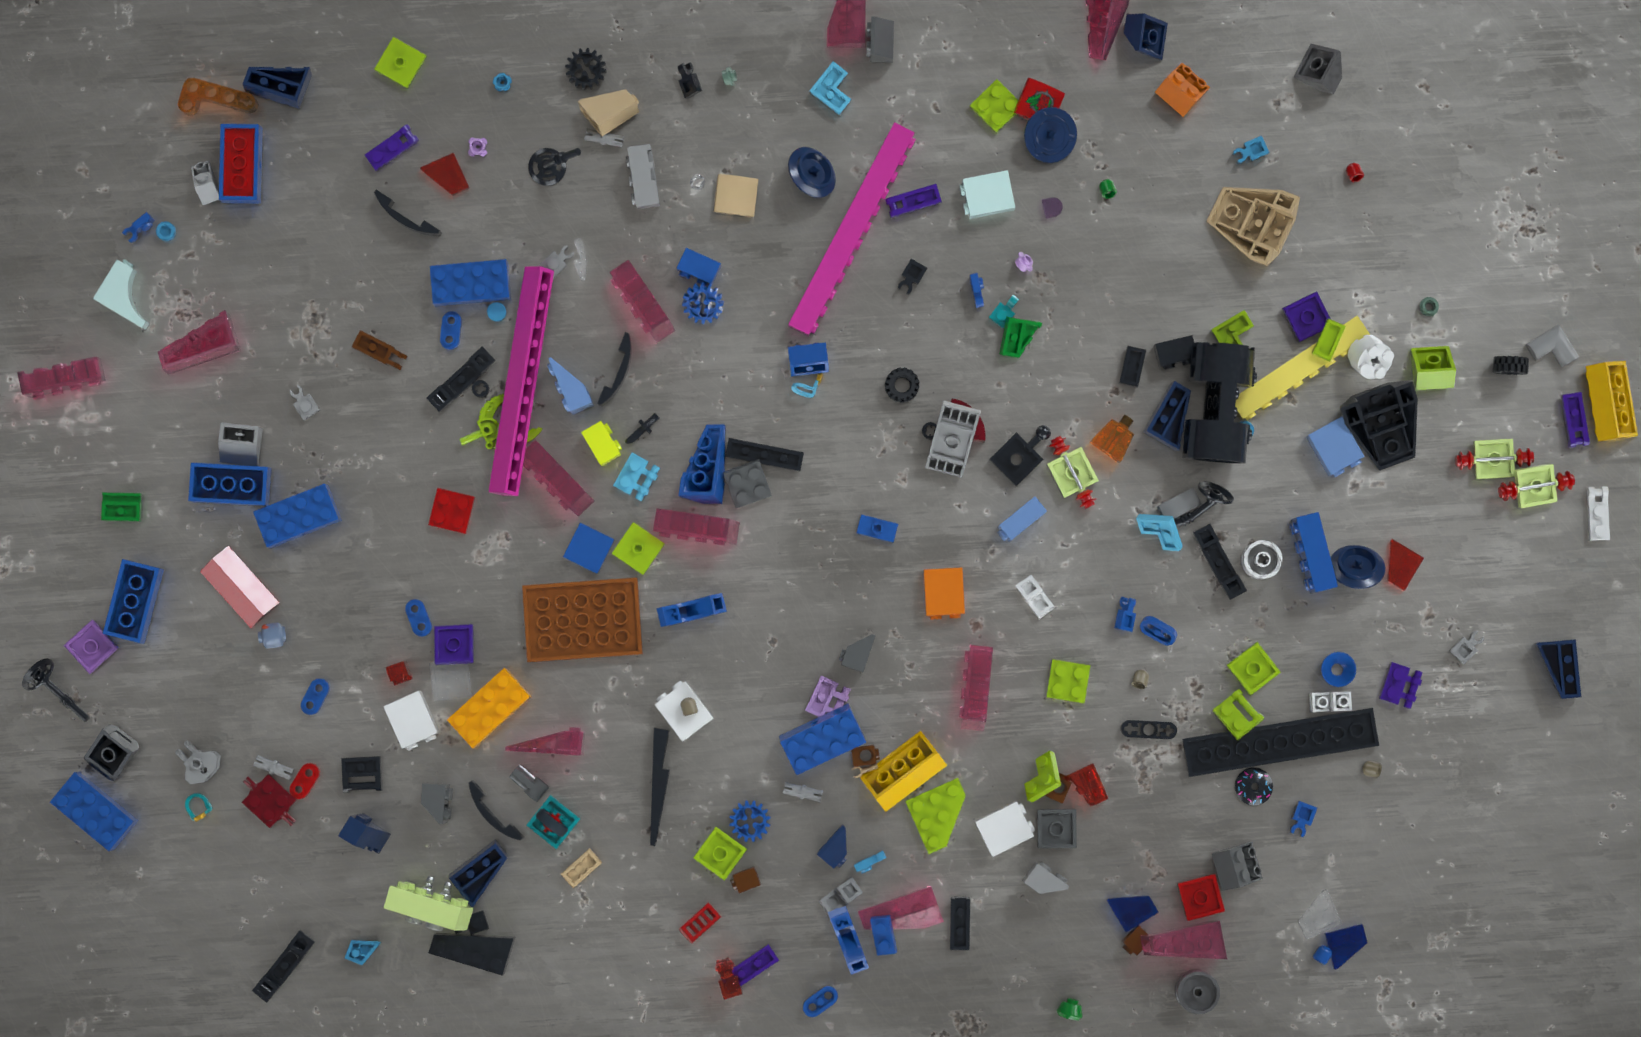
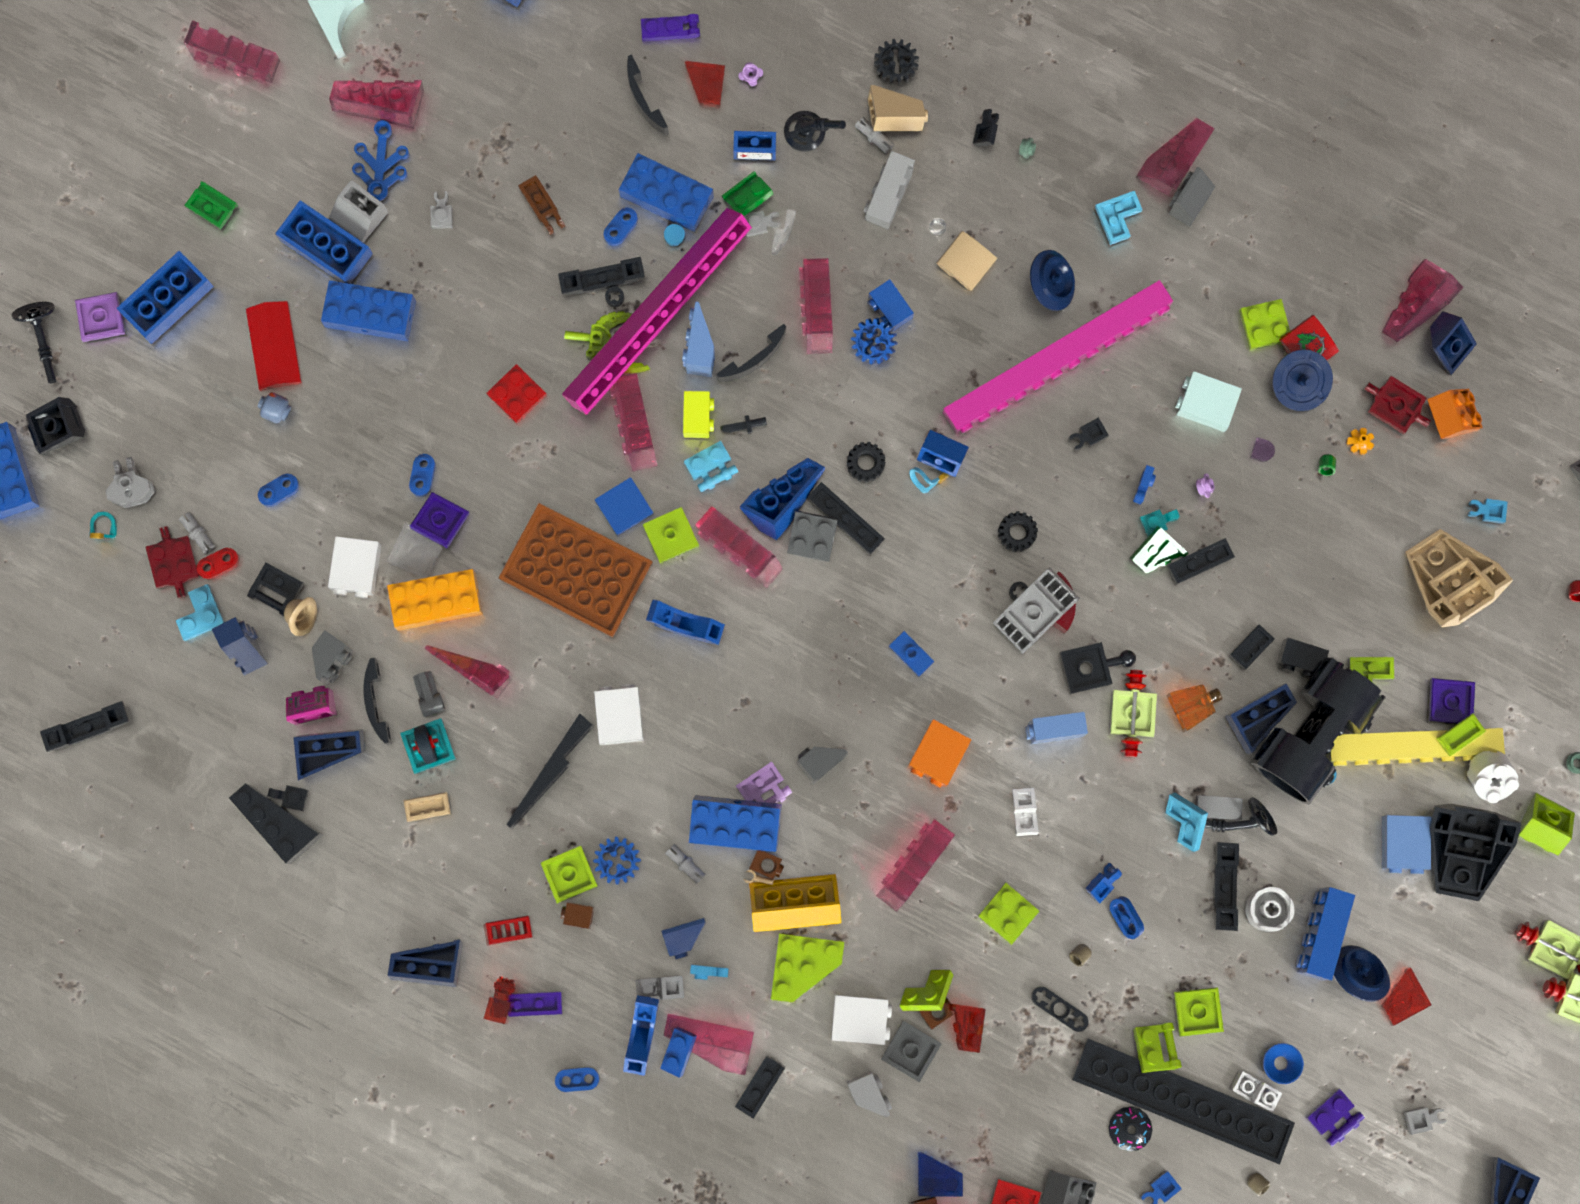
camera: 25 degrees right, 5 degrees down
dark azure piece [345,940,381,965] -> none
yellowish green piece [384,876,473,931] -> none
clear red brick [385,661,413,686] -> none
dark azure plate [493,73,512,92] -> none
dark tan piece [680,697,698,716] -> none
dark purple plate [885,184,942,218] -> none
none -> medium azure plate [175,584,224,641]
none -> tan hat [284,597,317,636]
none -> dark pink slope [286,686,338,725]
none -> blue plant [352,120,409,201]
none -> dark blue wedge [387,939,463,987]
none -> green plate [721,171,774,216]
none -> blue brick [733,131,776,160]
none -> black tyre [847,442,886,483]
none -> black plate [1167,538,1235,585]
none -> light orange plant [1346,428,1374,455]
none -> dark red plate [1364,376,1431,435]

